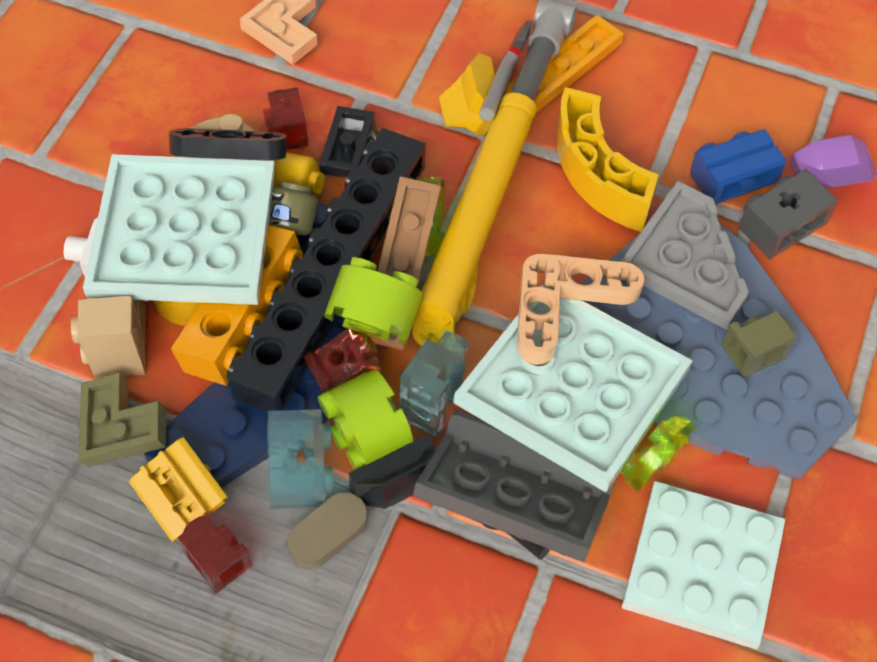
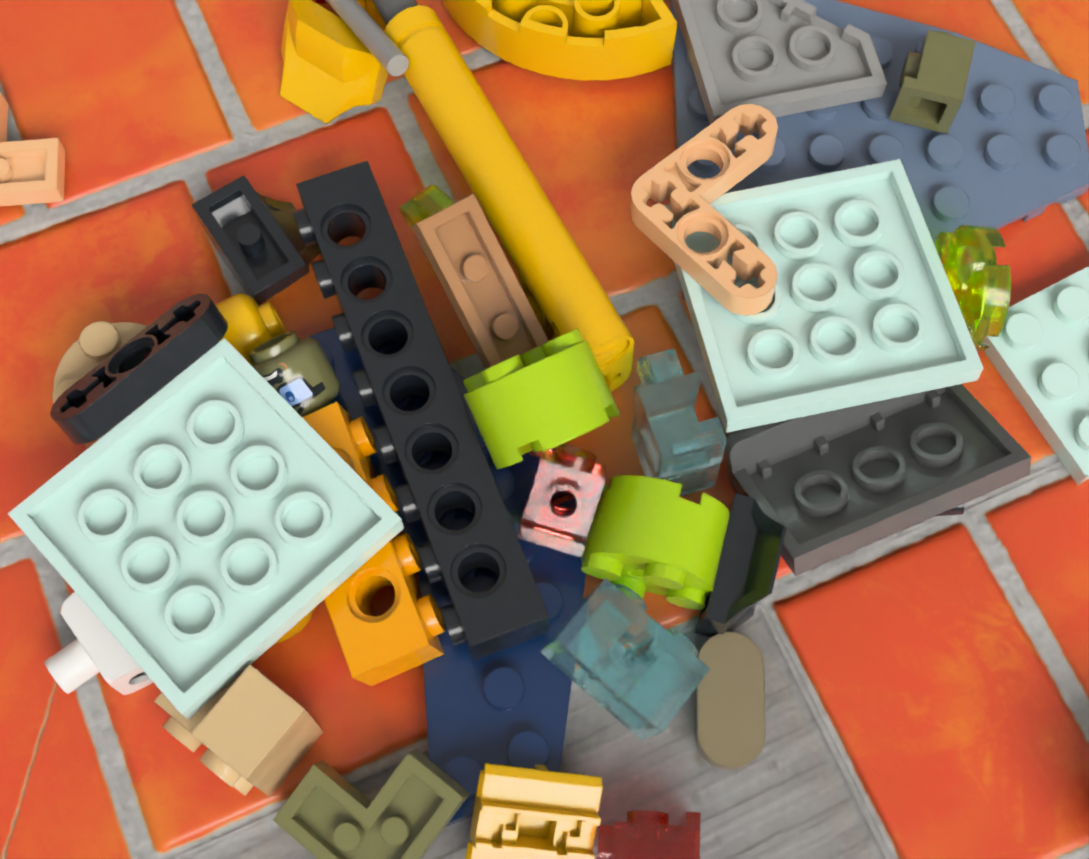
camera: 45 degrees left, 10 degrees up
clear red brick [263,87,308,150] -> none

